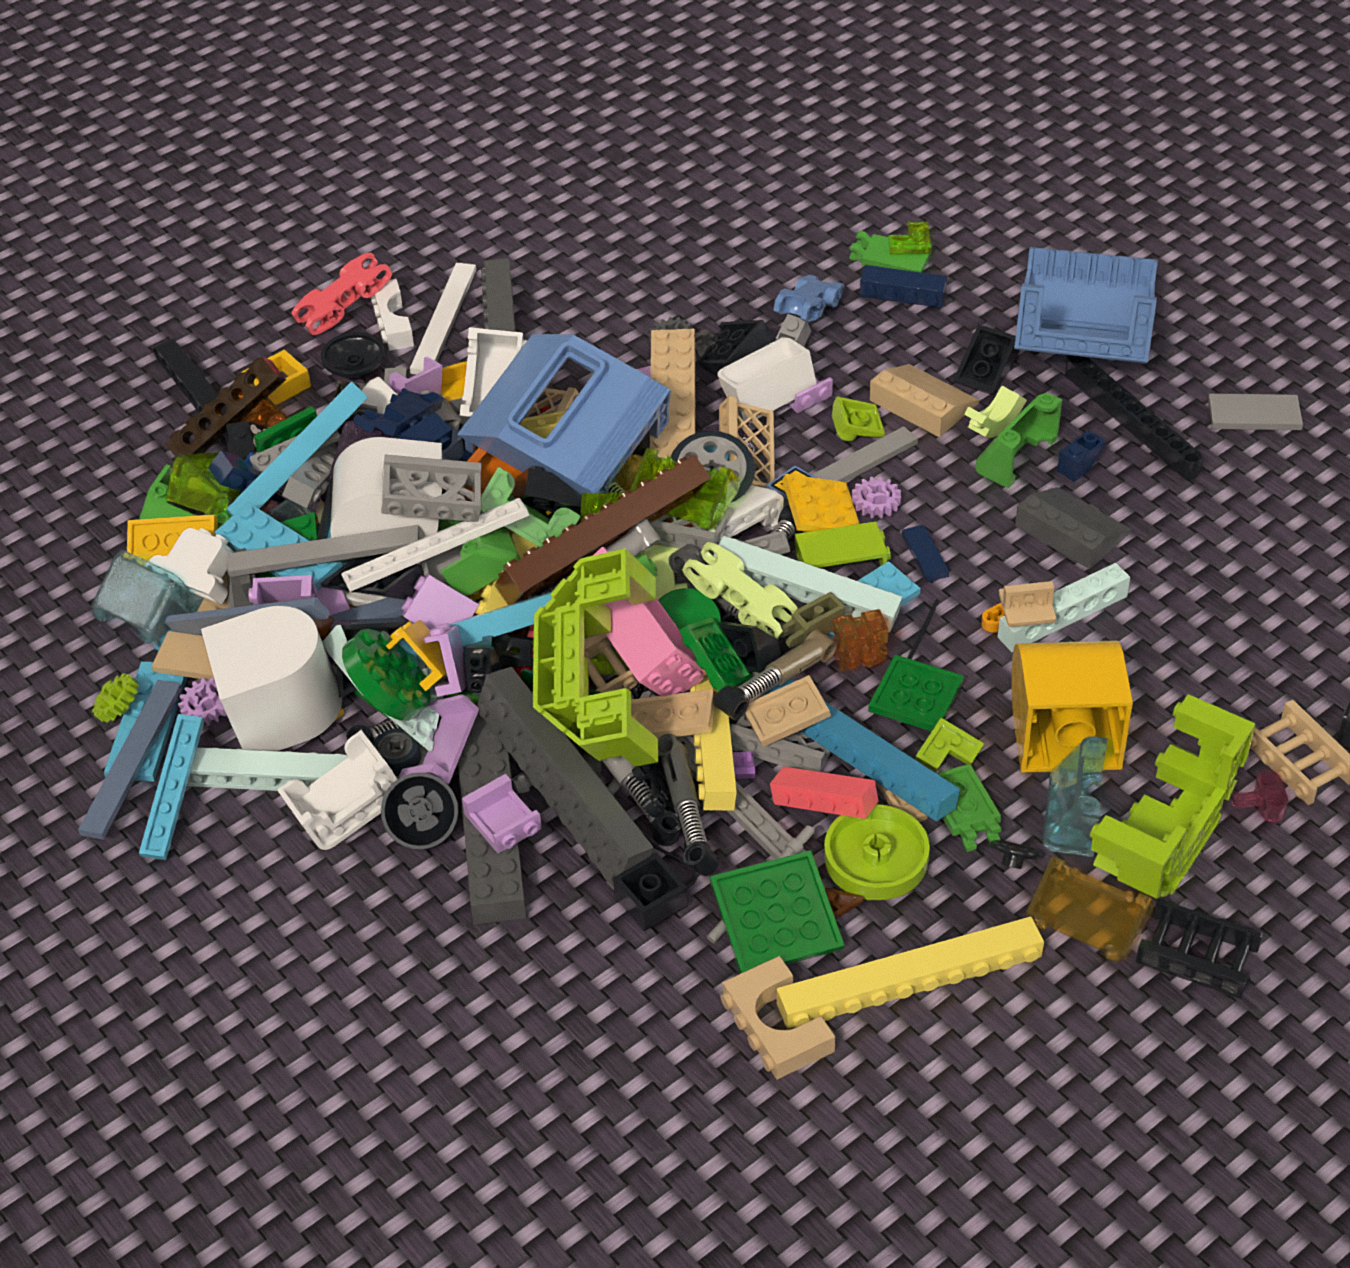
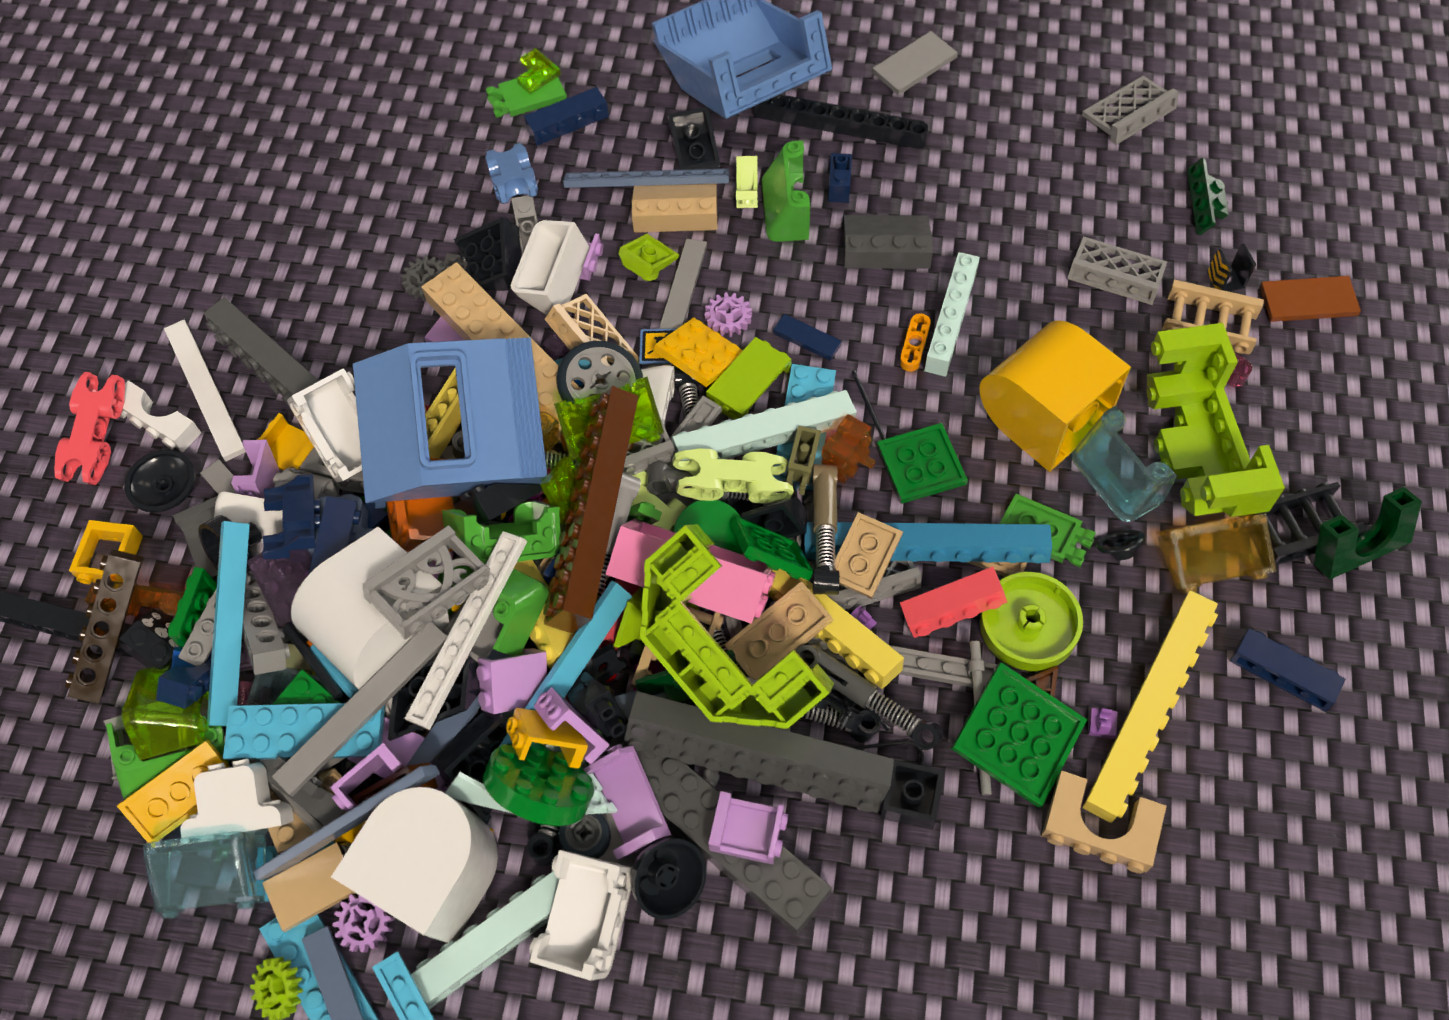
camera: 40 degrees left, 15 degrees up
lime plate [914,718,984,773] -> none
tan bracket [999,581,1056,627] -> none
none -> sand blue tile [563,168,729,188]
none -> light grey fence [1067,236,1167,305]
none -> medium lavender tile [1088,708,1118,739]
none -> dark blue brick [1230,628,1346,712]
none -> dark green arch [1314,487,1422,580]

